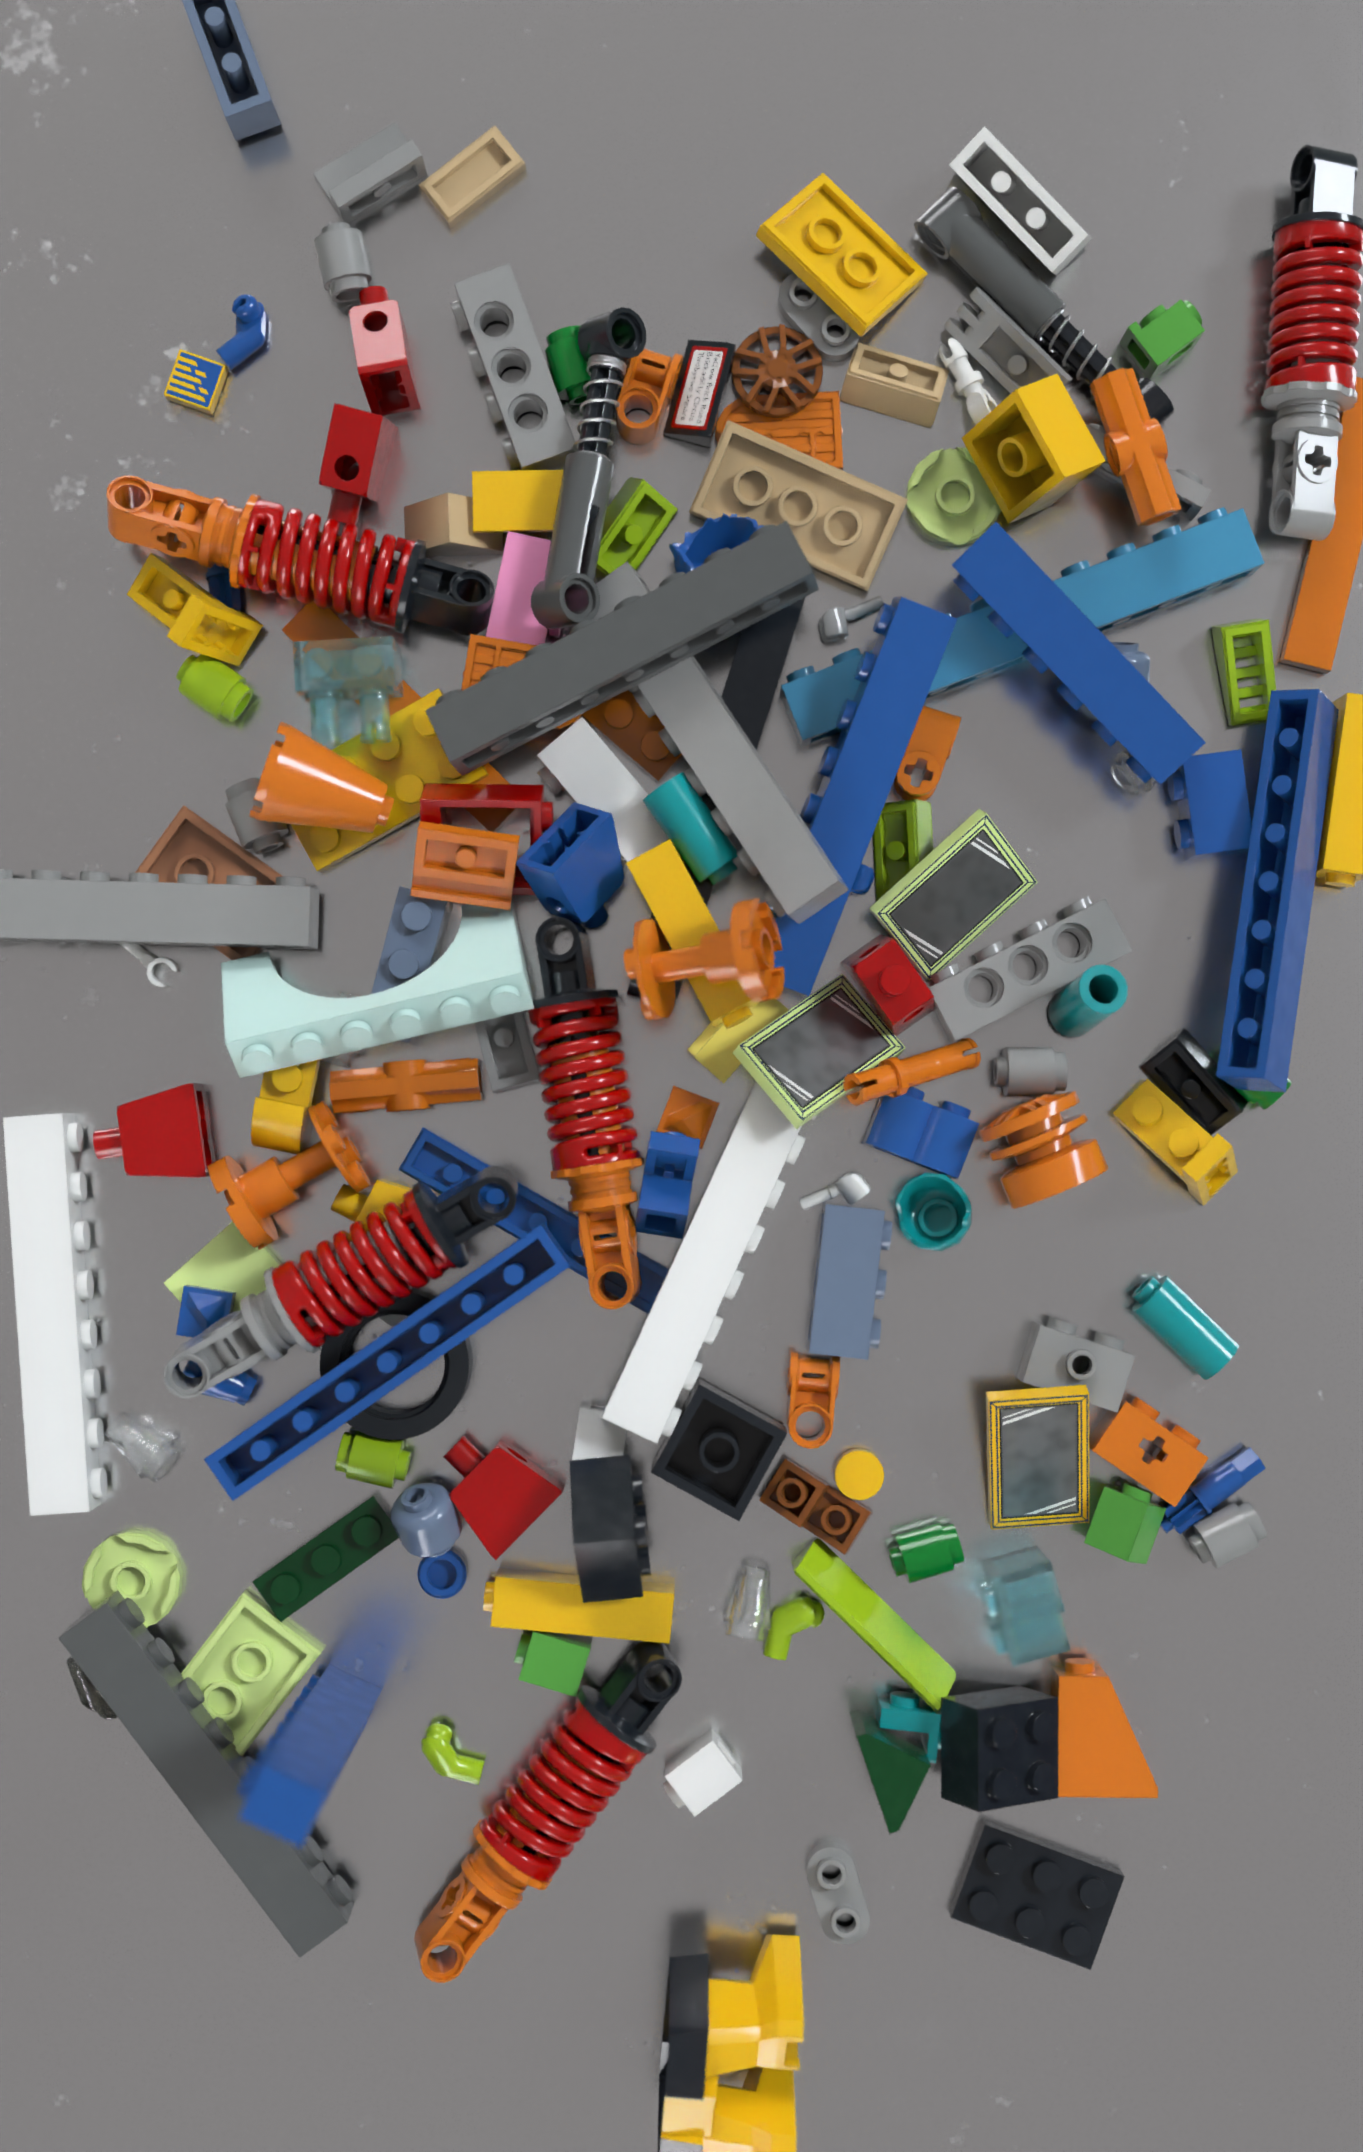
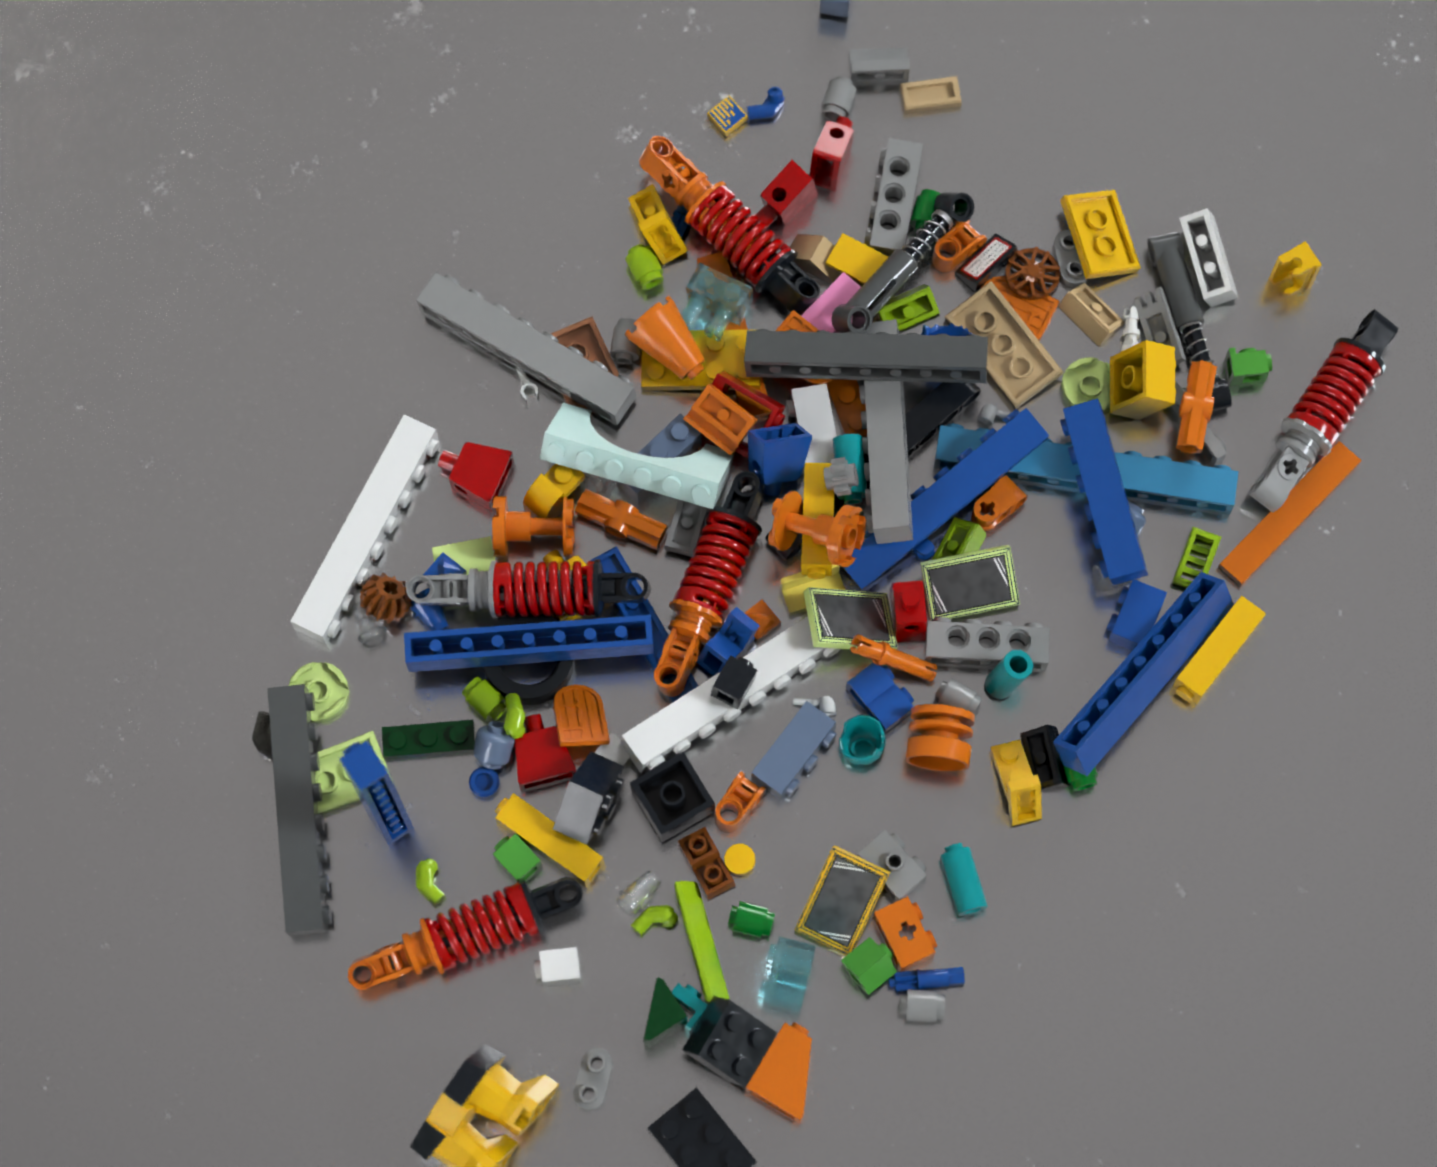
camera: 30 degrees right, 15 degrees down
none -> dark orange gear [360,573,412,624]
none -> lime arm [503,693,525,739]
none -> orange window [553,684,610,747]
none -> black brick [711,655,758,710]
none -> light grey gear [824,457,858,497]
none -> yellow hinge [1269,241,1322,296]

